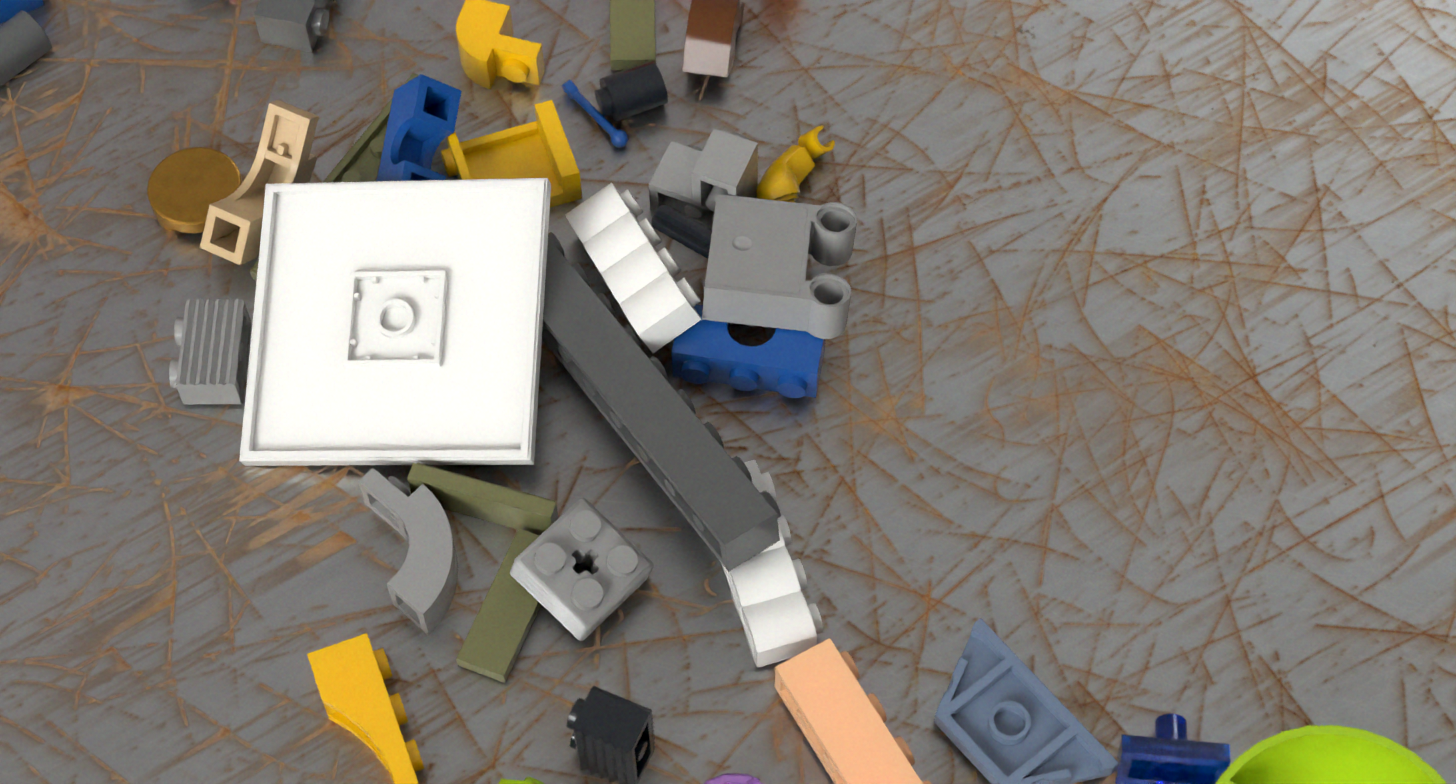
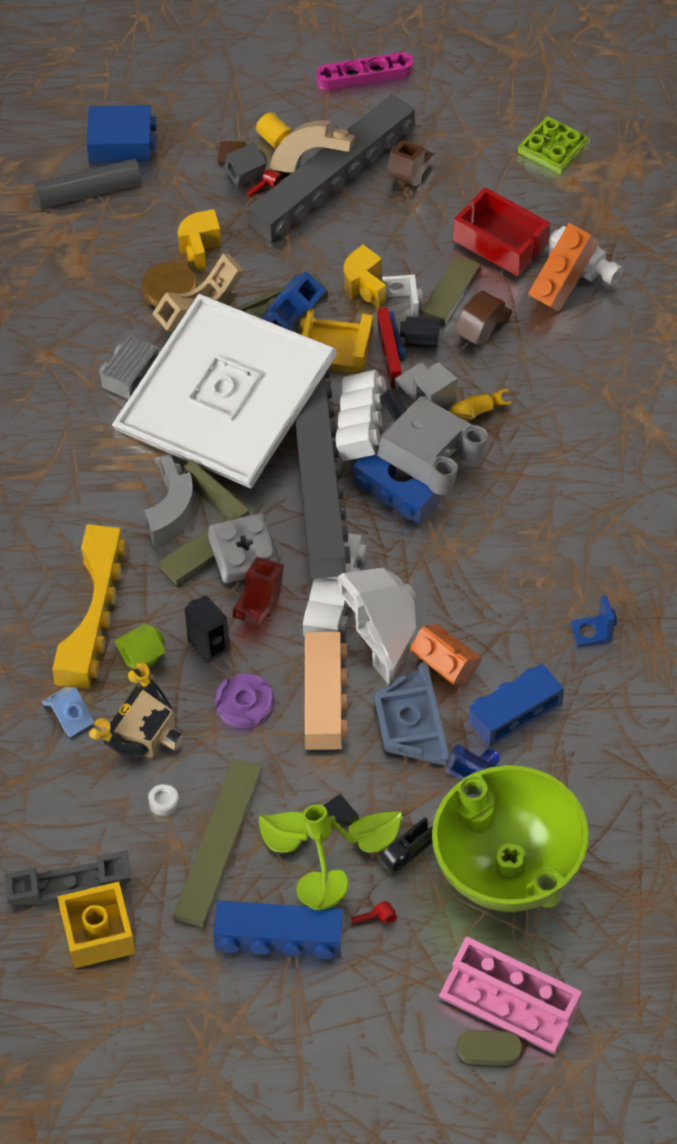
camera: 30 degrees right, 5 degrees down
none -> yellow brick [178,209,221,272]
none -> clear red brick [232,556,284,626]
none -> white brick [338,568,417,686]
none -> red tile [377,307,402,389]
none -> white bracket [382,274,423,316]
none -> orange brick [410,624,482,684]
none -> blue brick [469,663,564,748]
none -> blue bracket [570,596,617,647]

